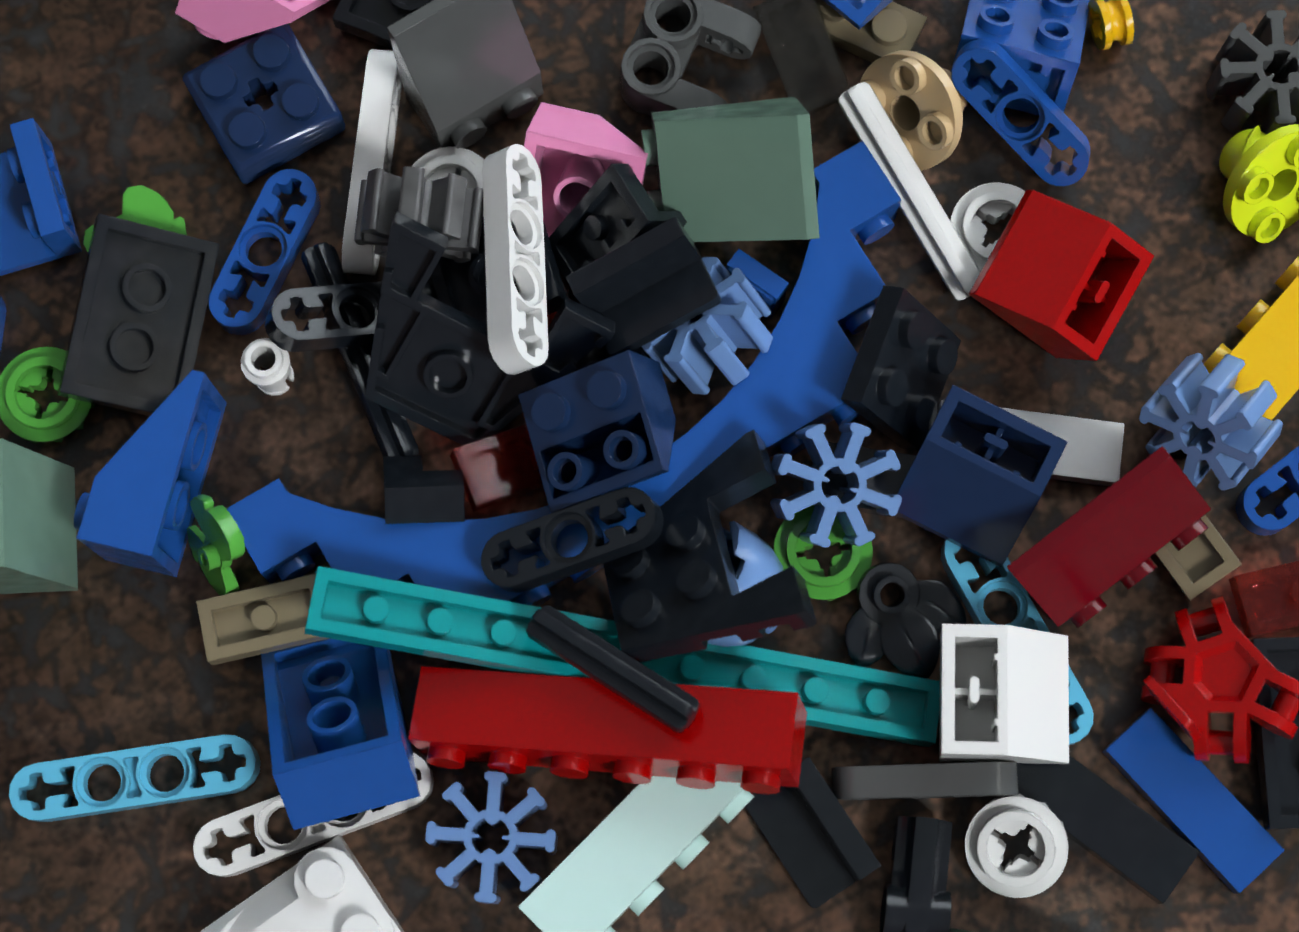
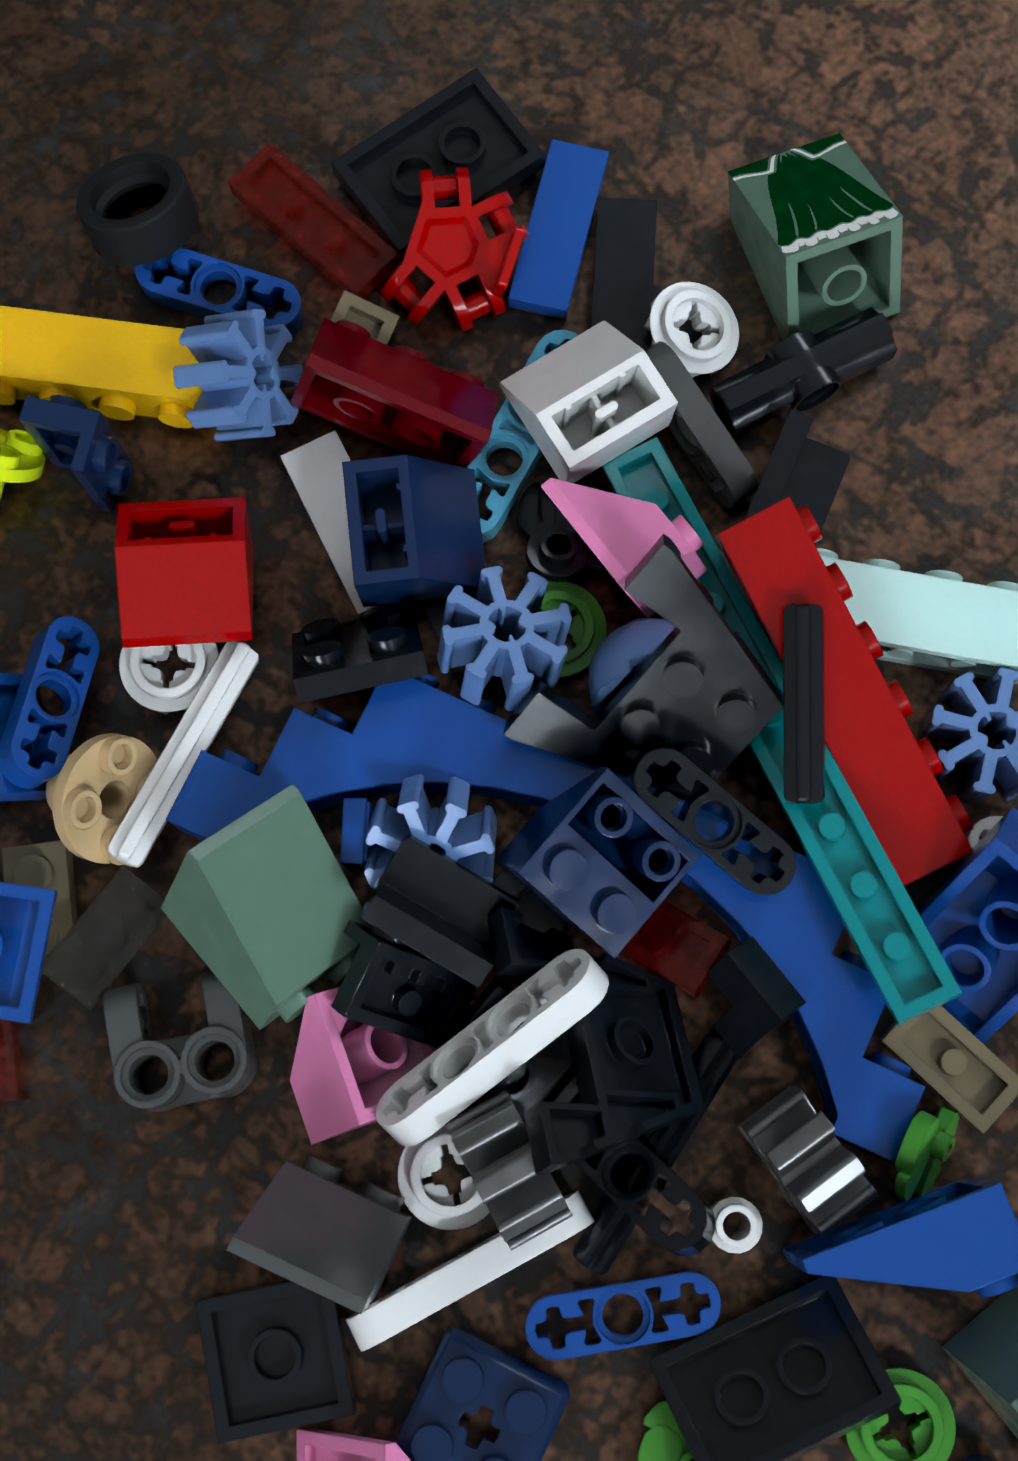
camera: 120 degrees left, 0 degrees up
none -> dark blue bracket [19,395,133,513]
none -> bright pink slope [541,477,708,618]
none -> flat silver gear [737,1085,878,1238]

